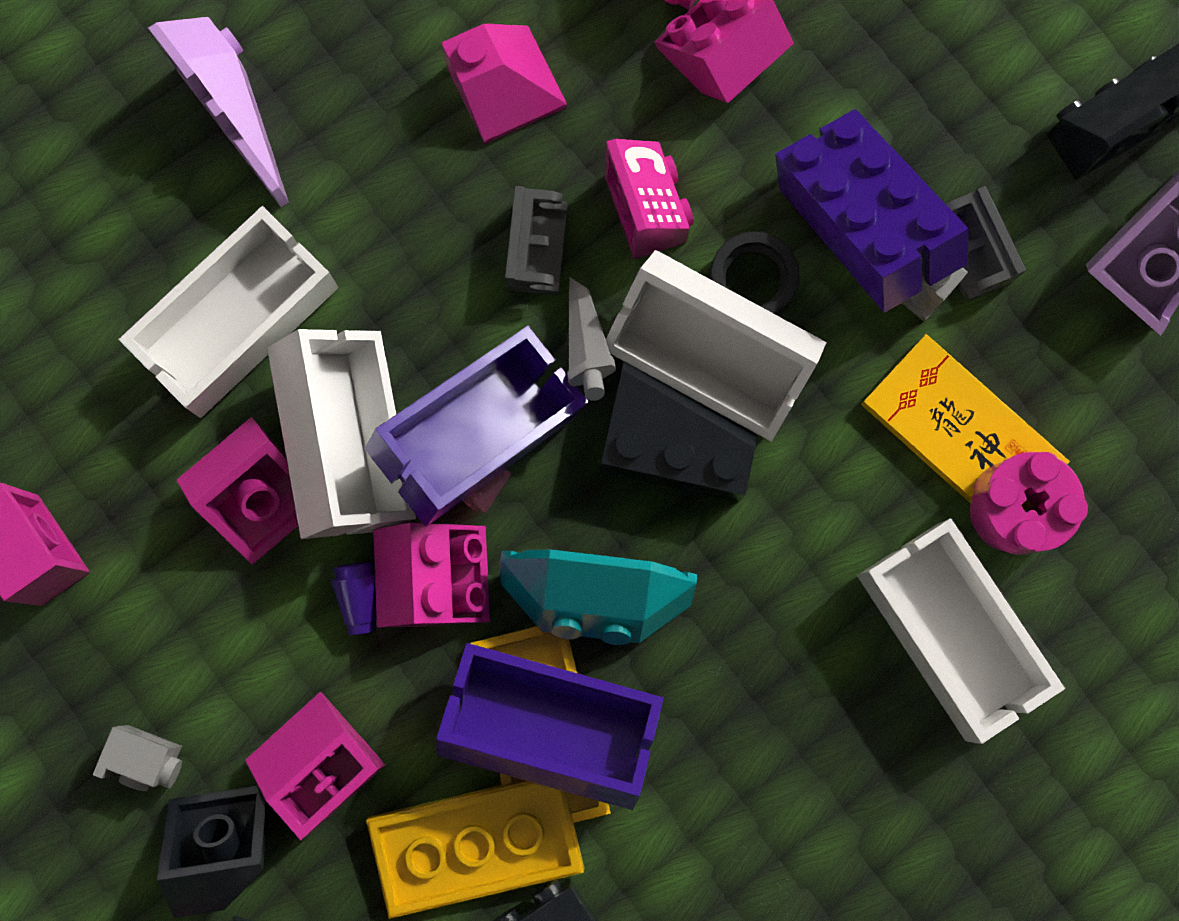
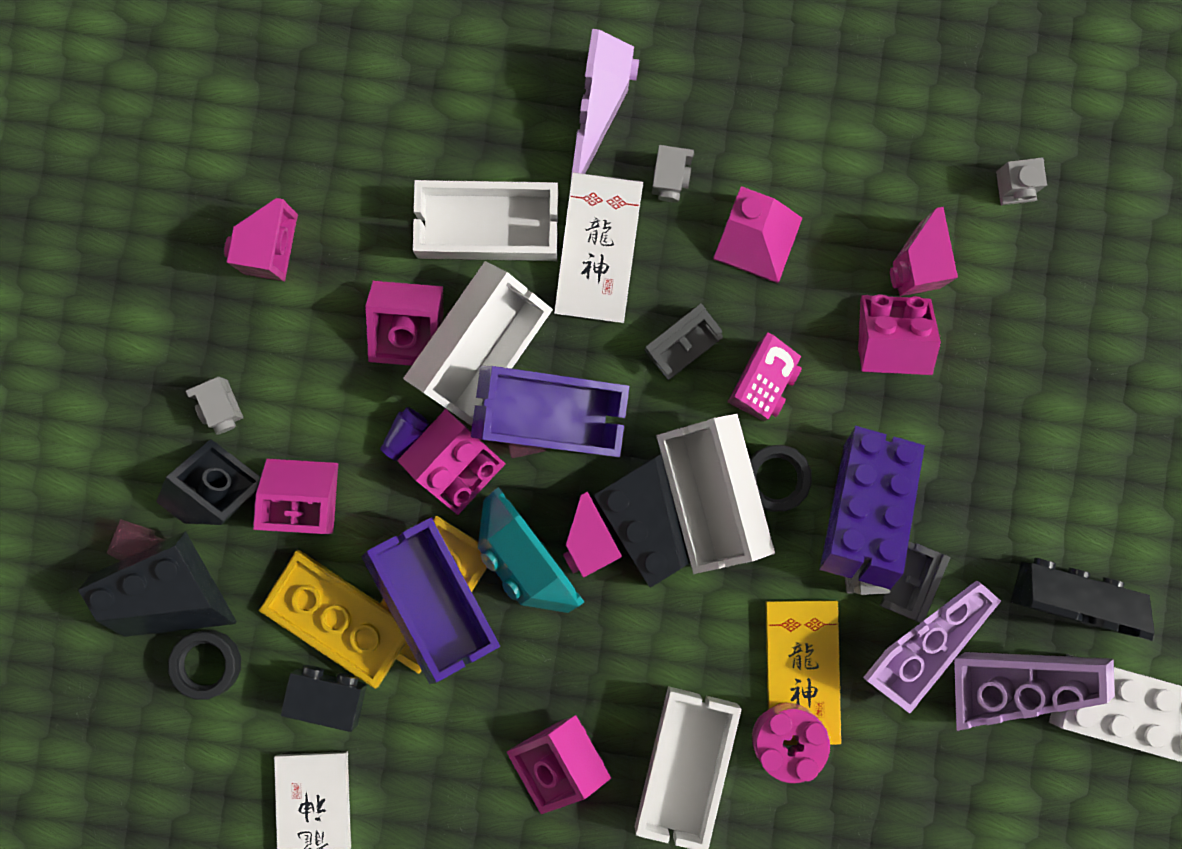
camera: 50 degrees right, 5 degrees up
light grey bar [567,277,616,401] -> none
none -> dark pink slope [507,715,611,814]
none -> white tile [554,172,643,323]
none -> dark pink slope [563,492,622,577]
none -> light grey brick [652,145,694,202]
none -> lavender wedge [863,581,1001,713]

